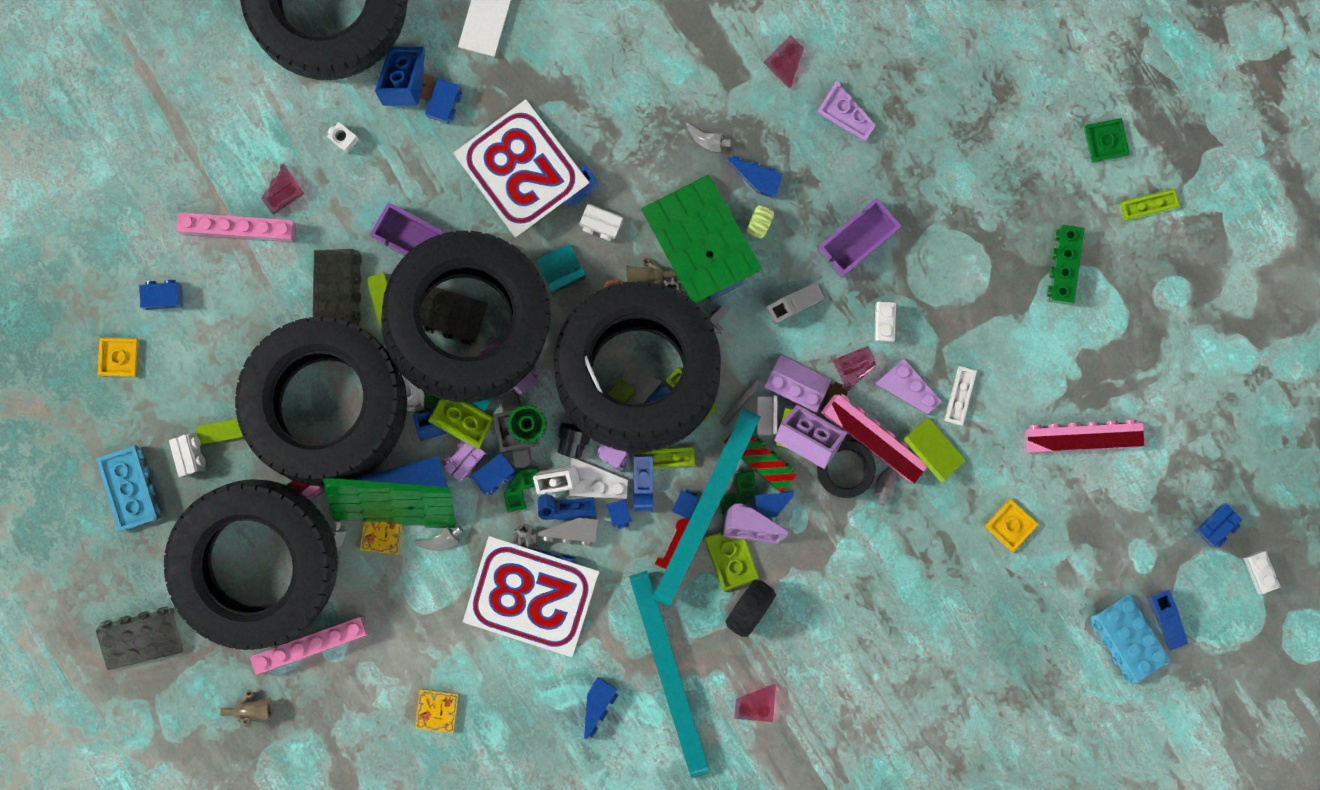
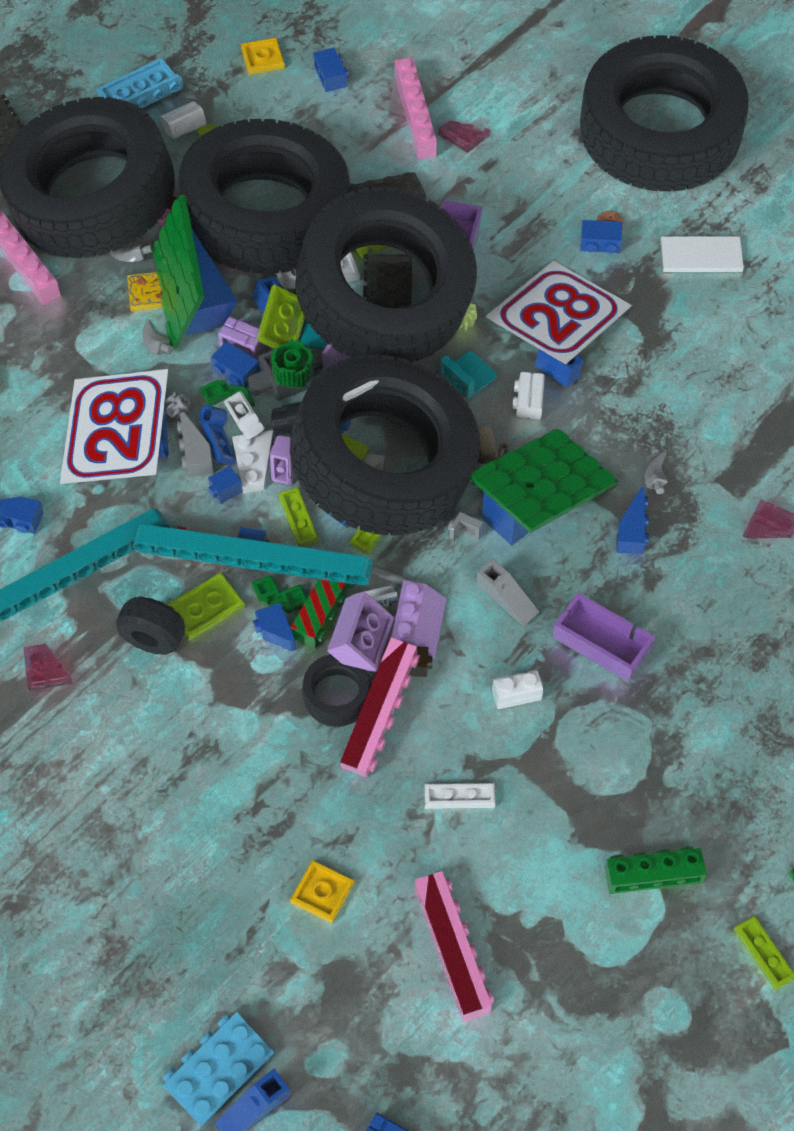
camera: 70 degrees right, 25 degrees down
white brick [327,122,359,154] -> none
blue slope [375,47,425,106] -> none
blue plate [633,454,653,512] -> none
lavender slope [722,504,788,543] -> none
yellowish green gear [746,205,774,239] -> none
lavender wing [817,80,875,142] -> none
clear pink wing [833,346,876,391] -> none
light grey bar [874,468,898,506] -> none
lavender wing [875,359,942,415] -> none
lime tile [904,417,966,483] -> none

